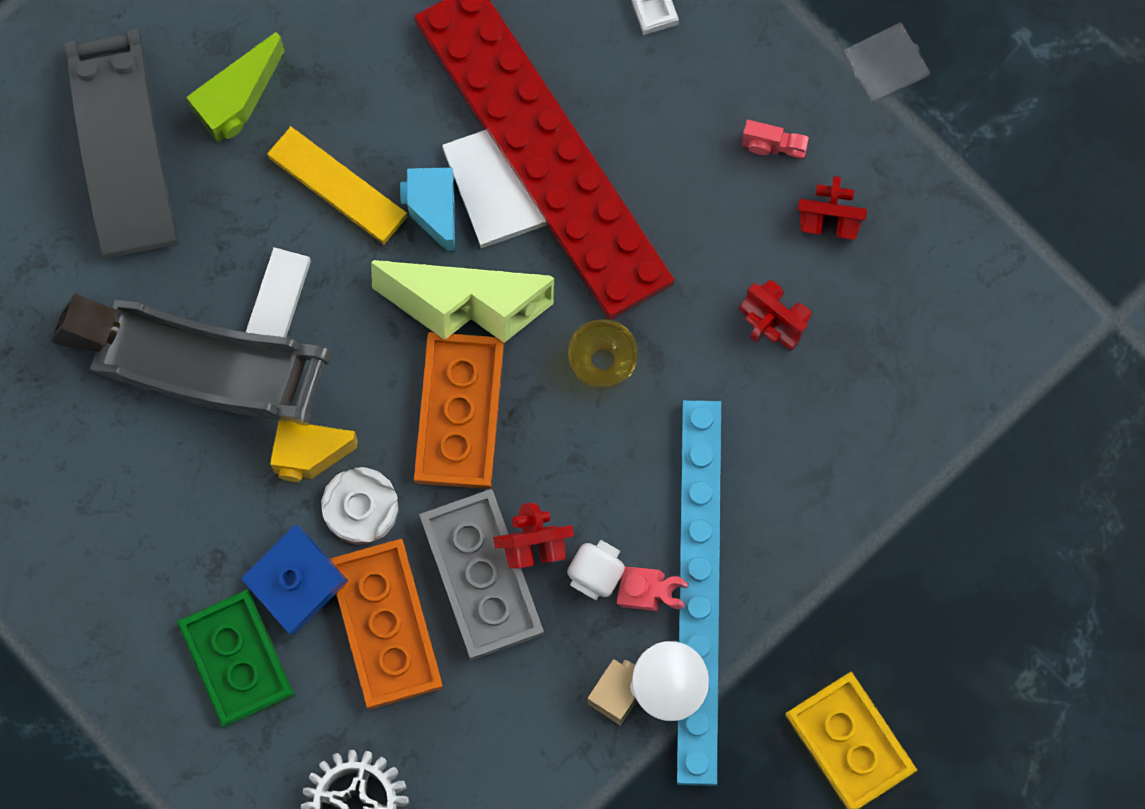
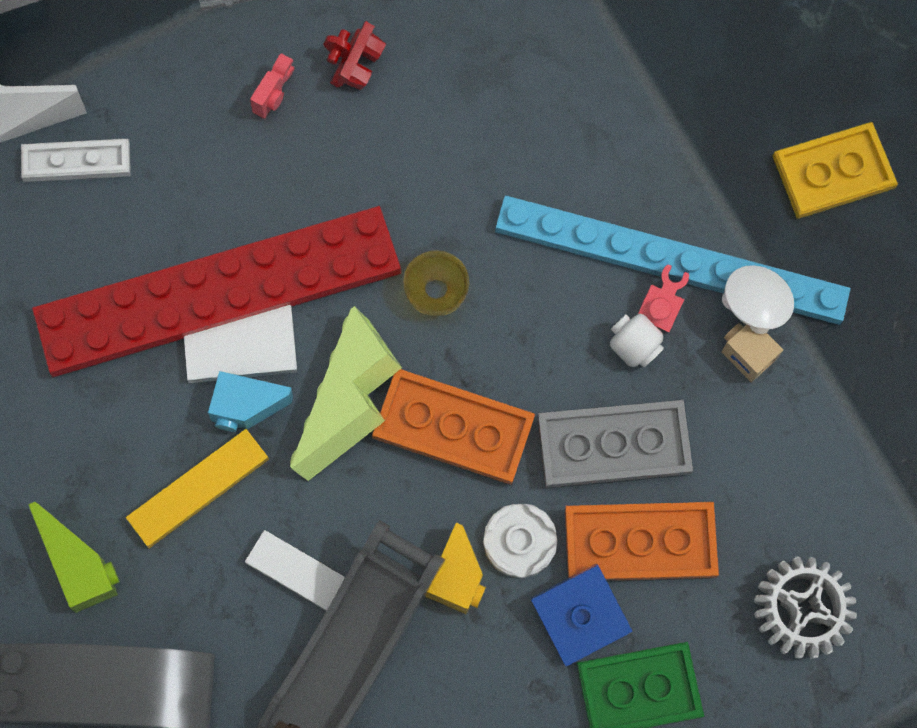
camera: 85 degrees left, 0 degrees up
red hips [493,502,574,569] -> none
red hips [739,280,812,351] -> none

